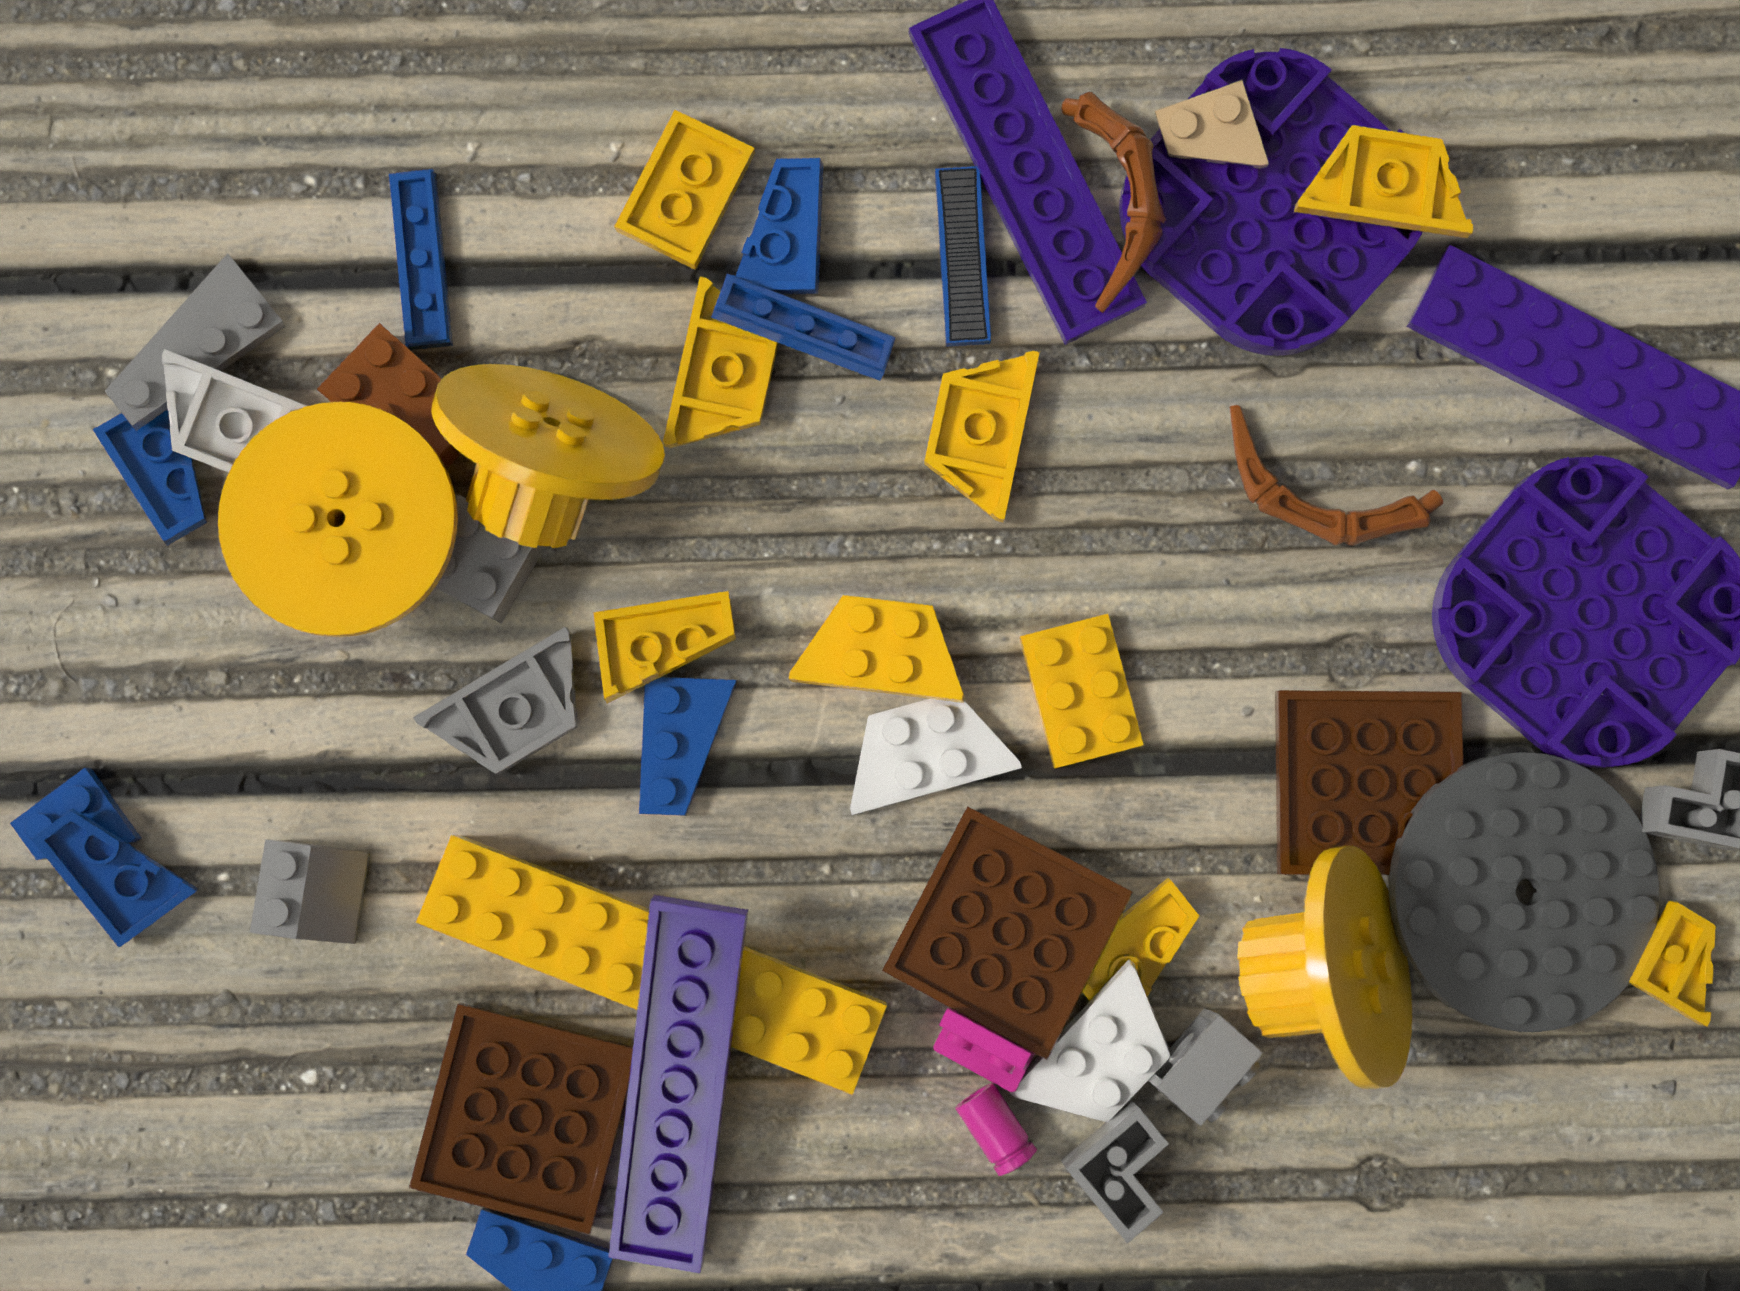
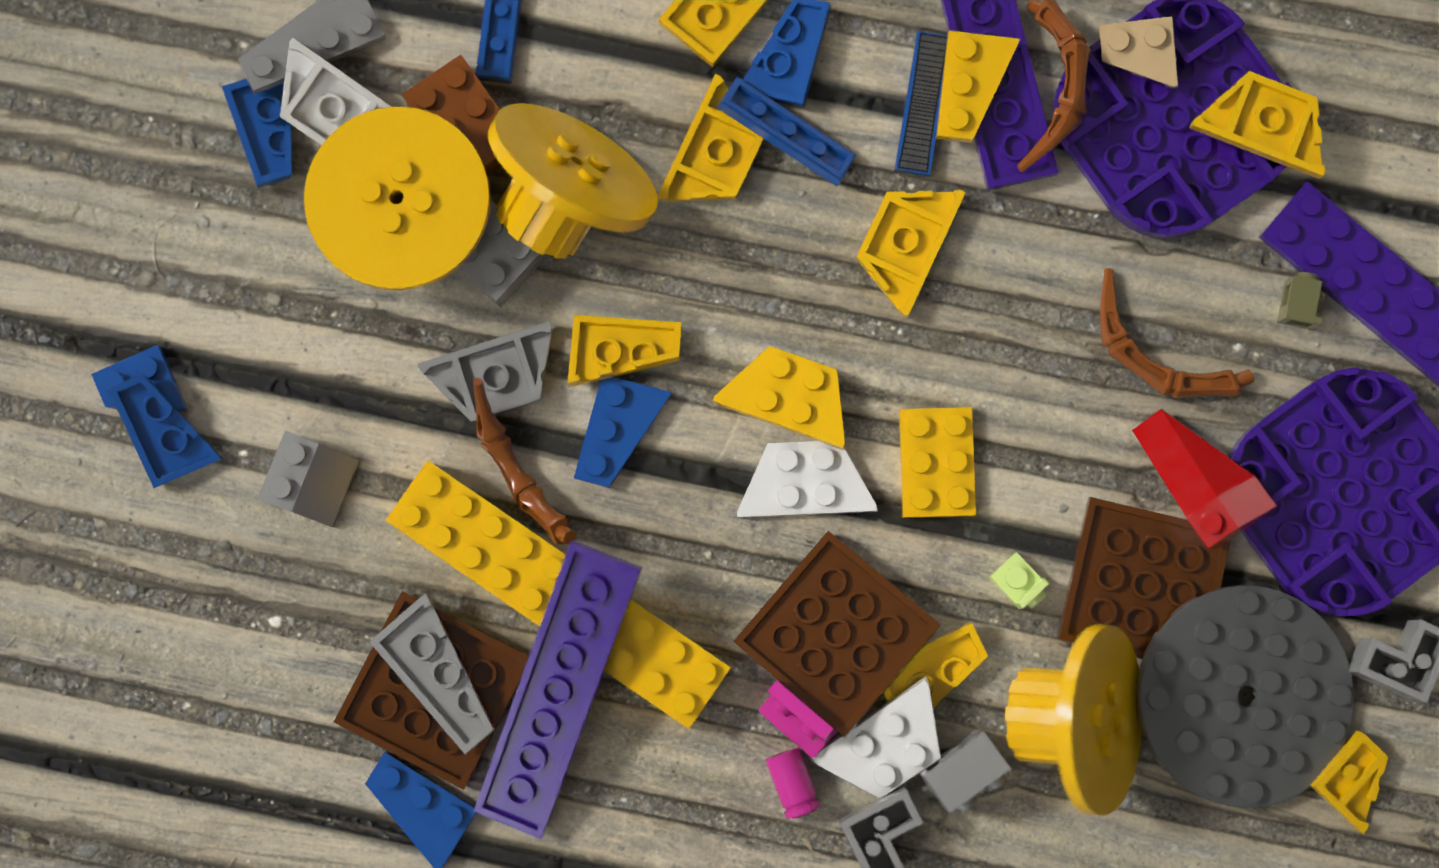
camera: 15 degrees right, 0 degrees up
none -> light grey wing [370,593,495,754]
none -> dark orange animal [473,378,577,545]
none -> yellow wing [936,31,1020,143]
none -> yellowish green bracket [989,552,1049,609]
none -> red wedge [1132,409,1278,549]
none -> olive brick [1277,272,1325,330]

